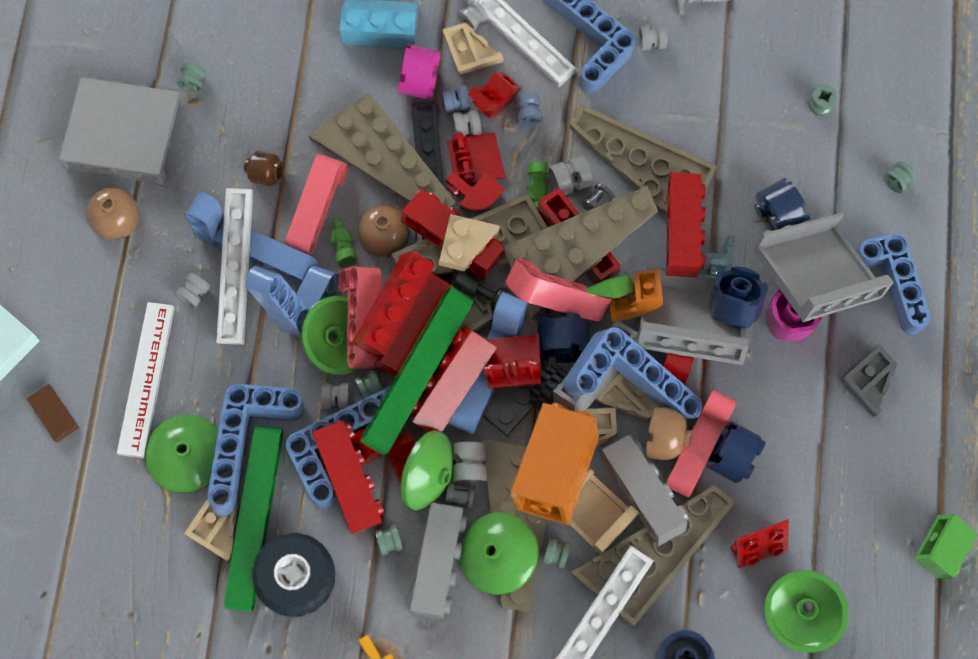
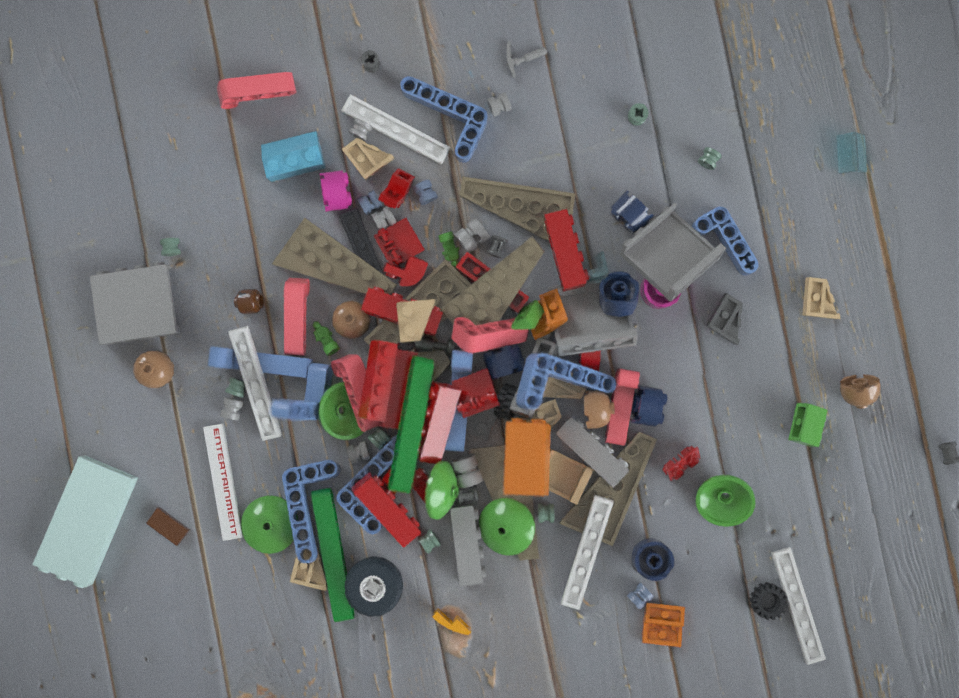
camera: 15 degrees left, 15 degrees up
none -> sand green wheel [225,377,246,398]

